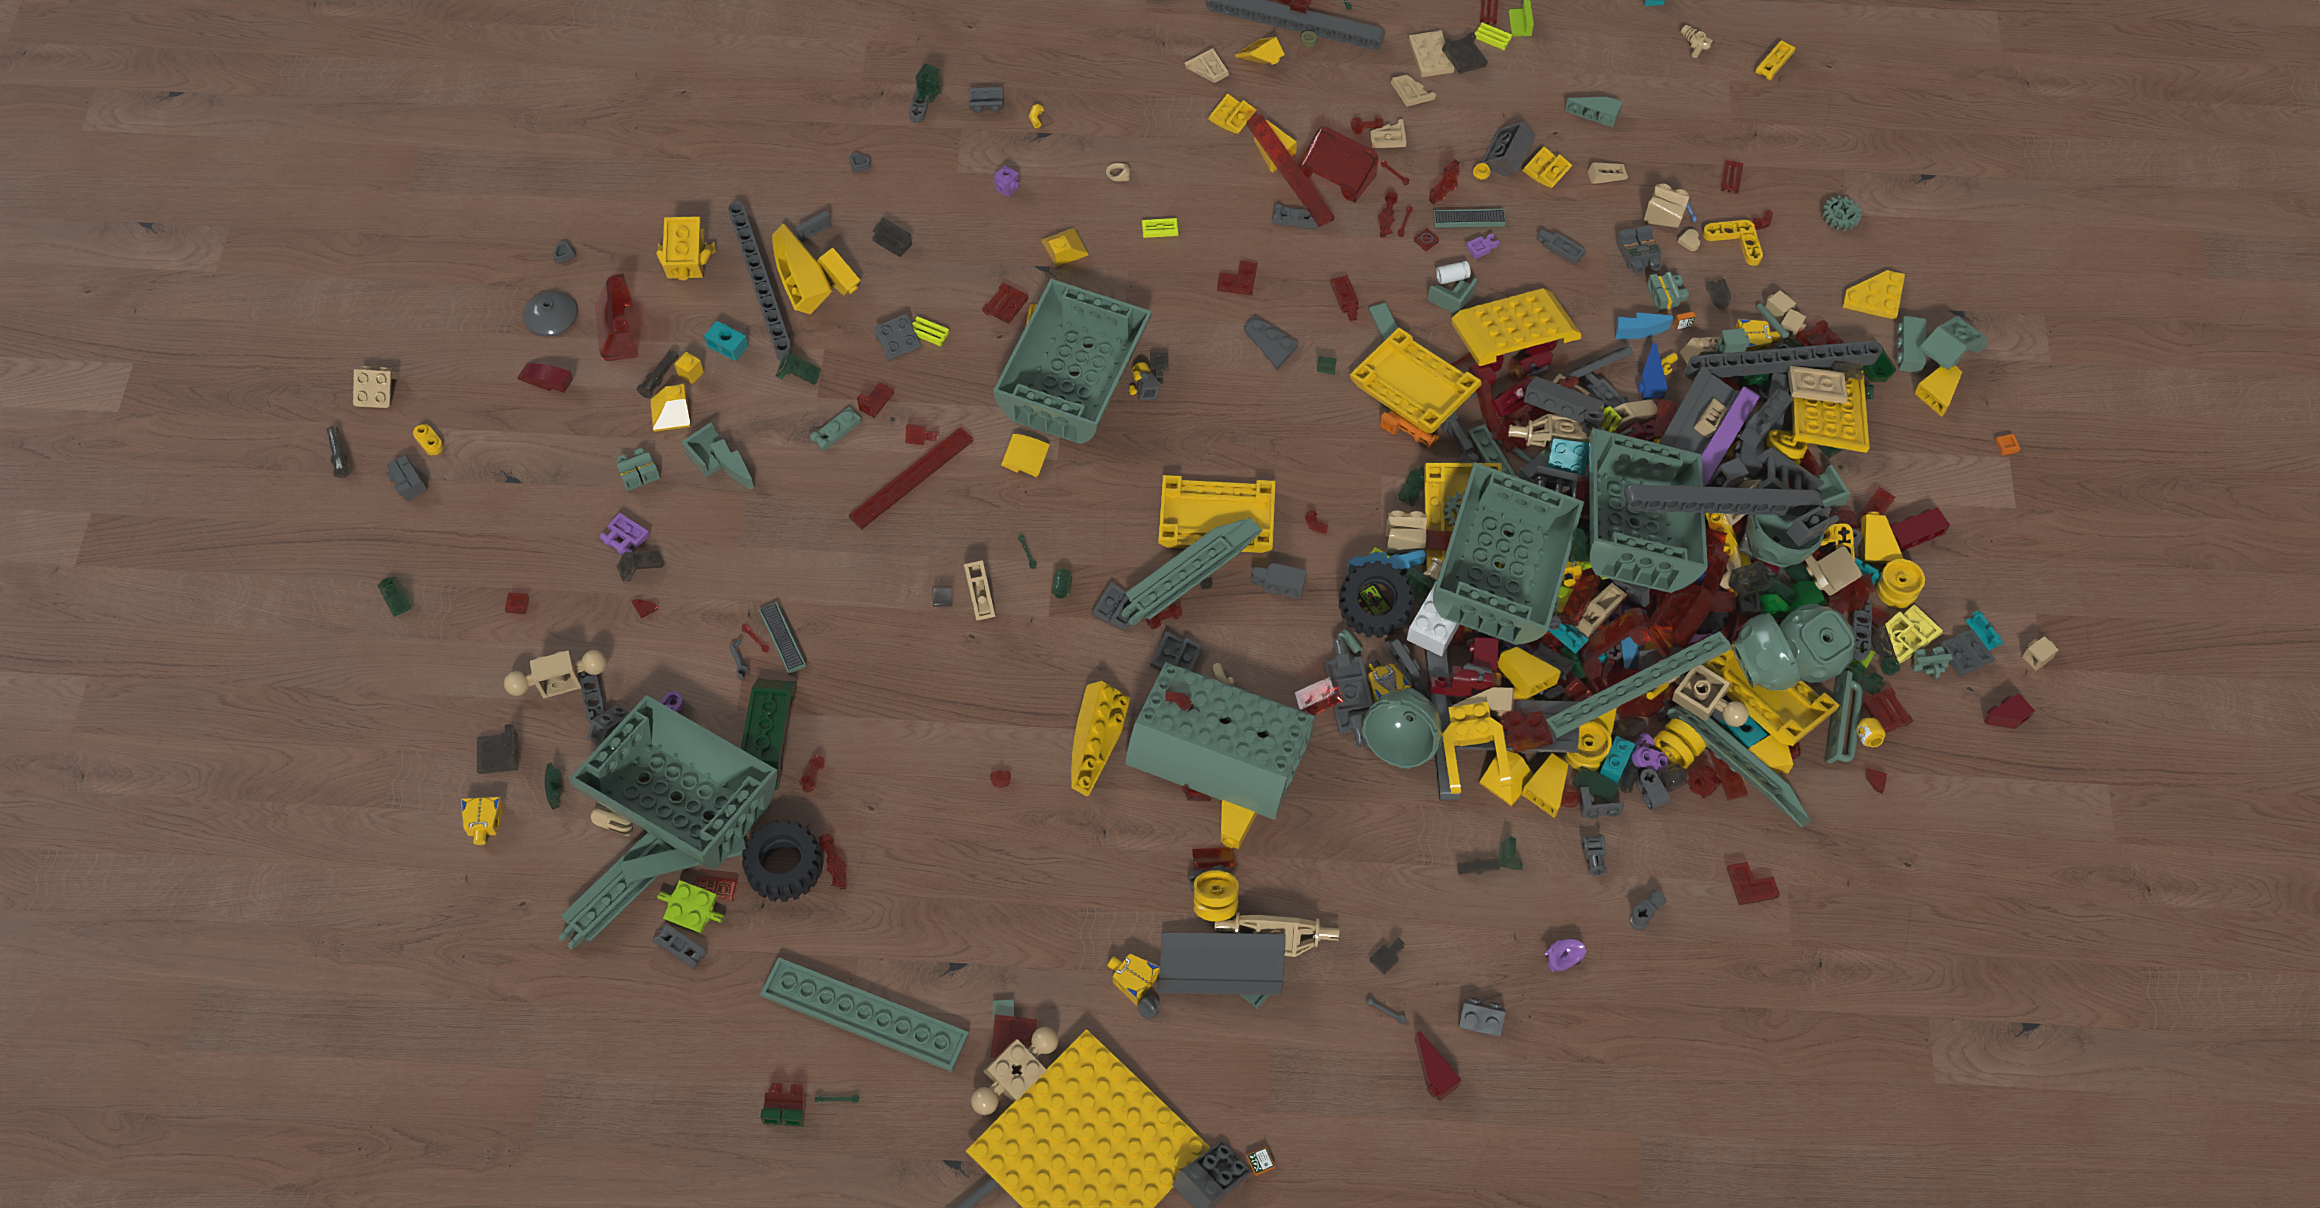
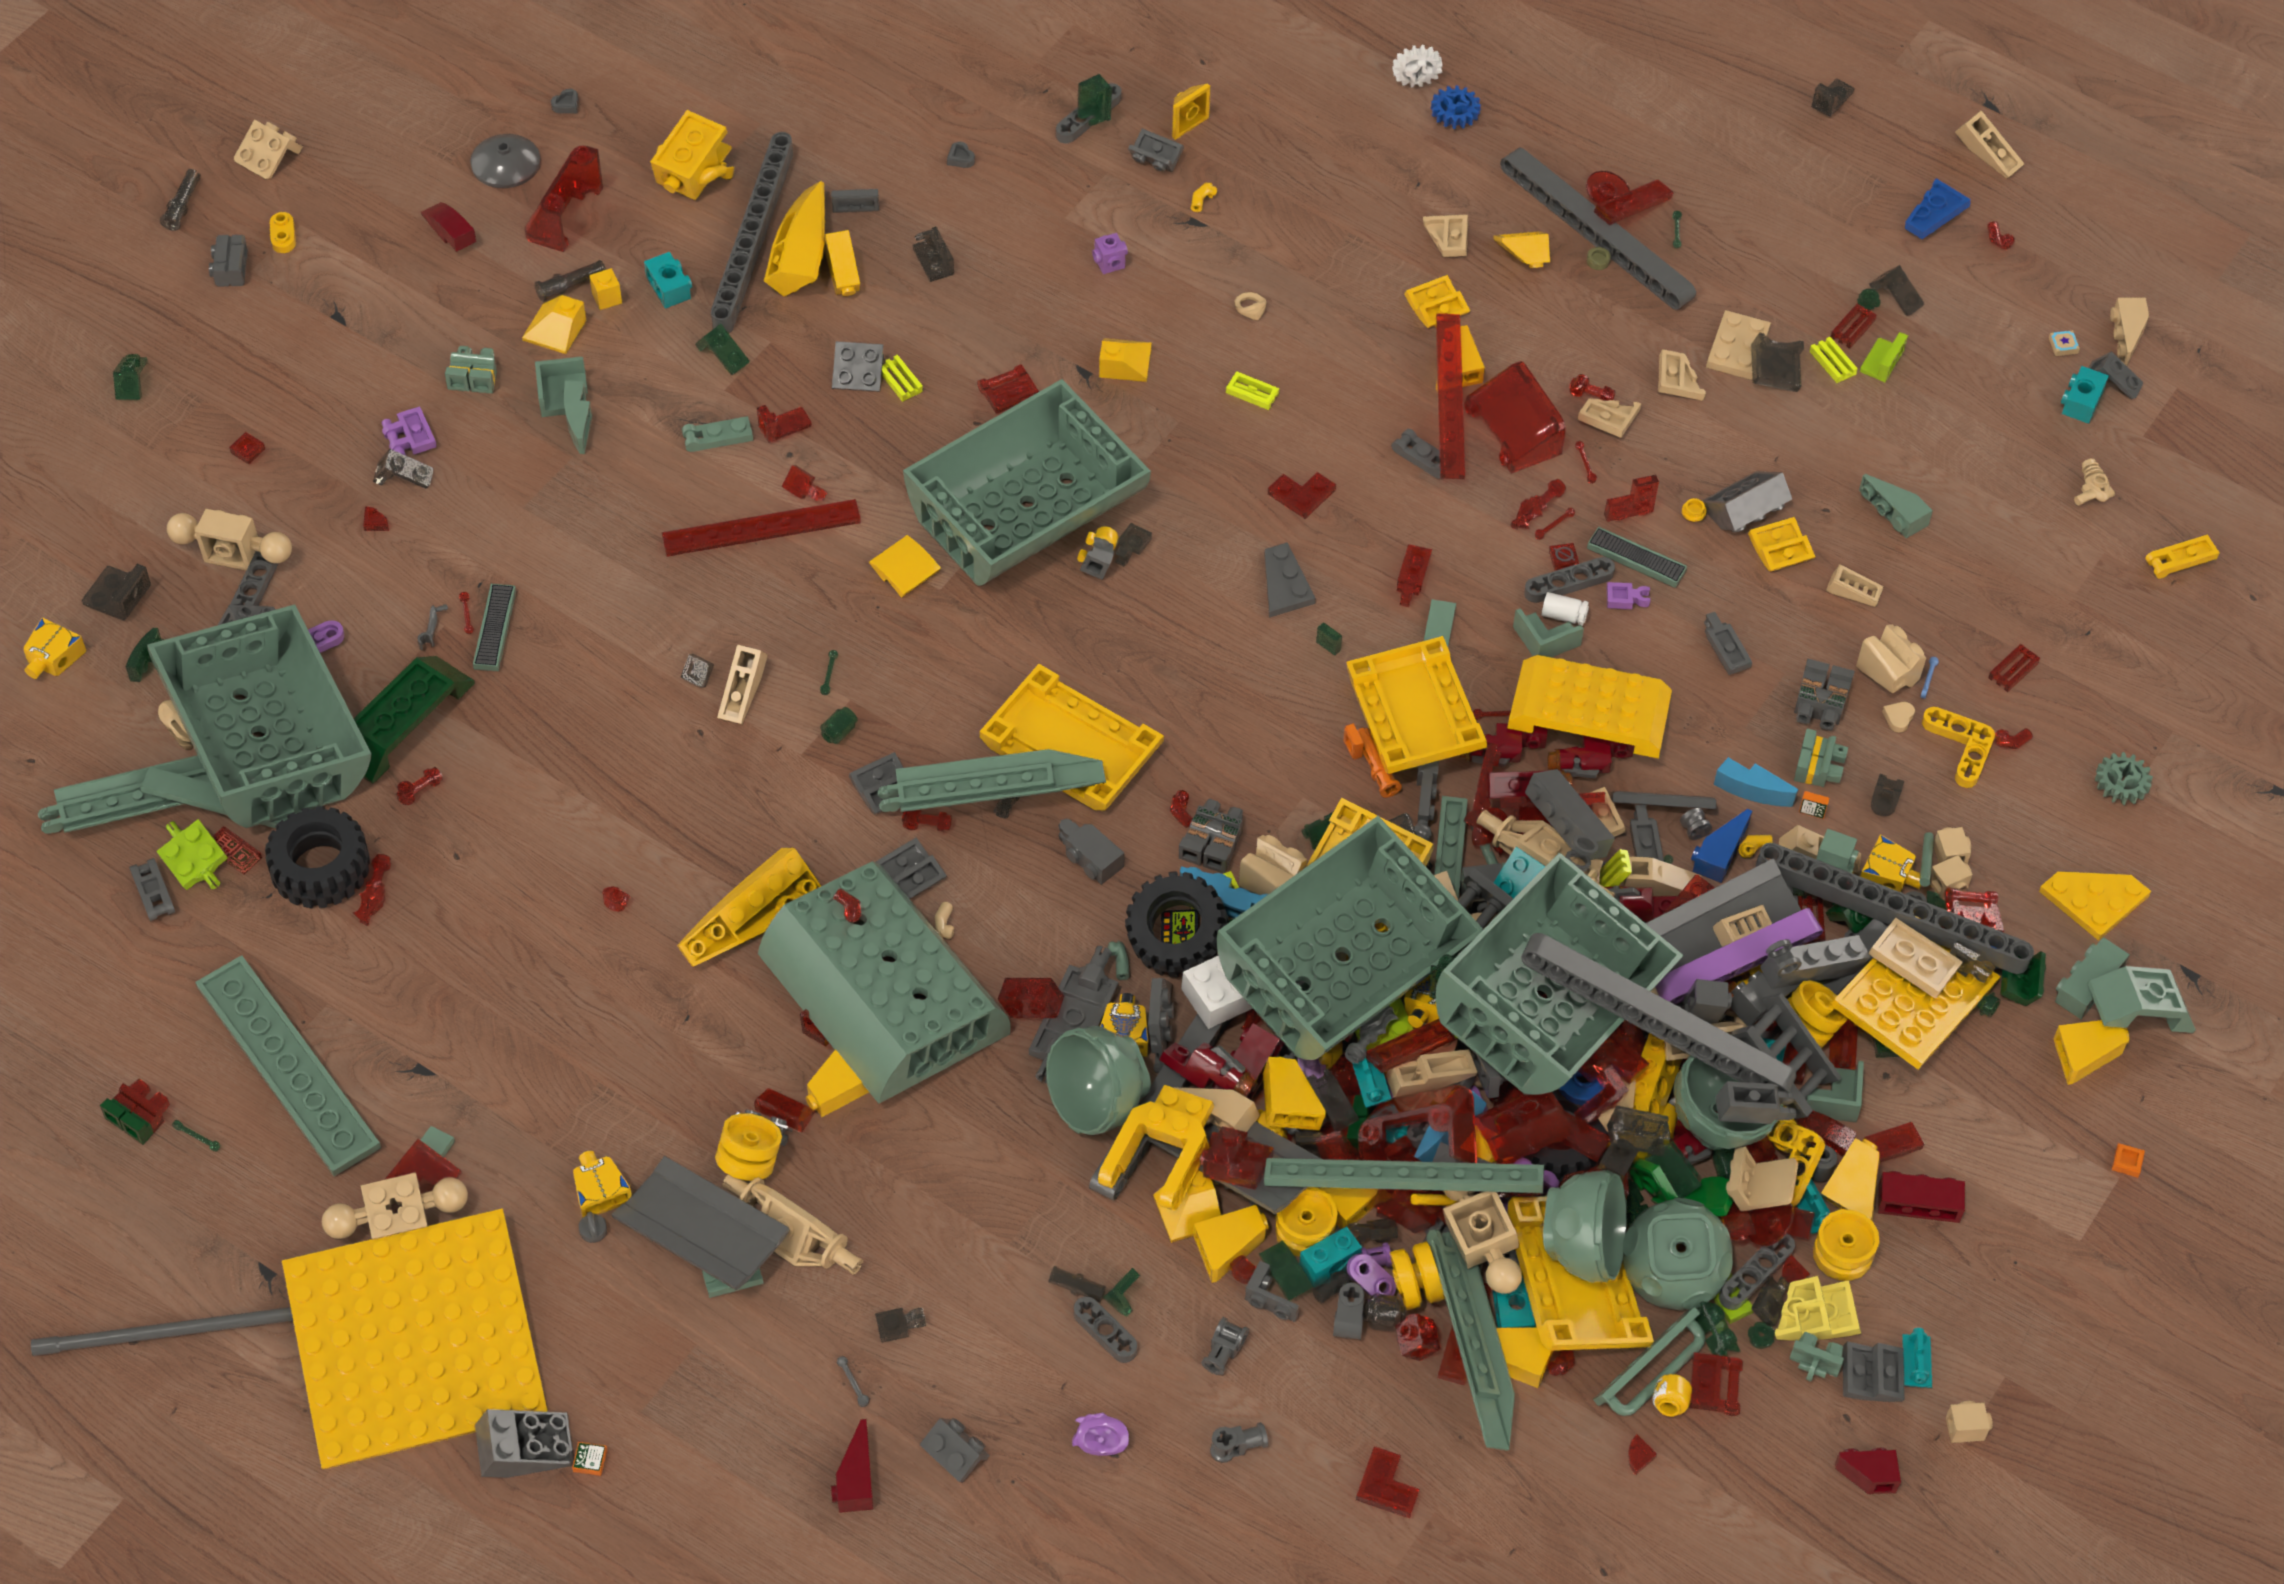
camera: 30 degrees right, 5 degrees down
none -> dark grey beam [1074,1297,1137,1363]
none -> yellow slope [1172,83,1210,140]
none -> dark grey hips [1179,799,1243,873]
none -> dark grey beam [1524,557,1615,603]
none -> flat silver wheel [1680,808,1712,840]

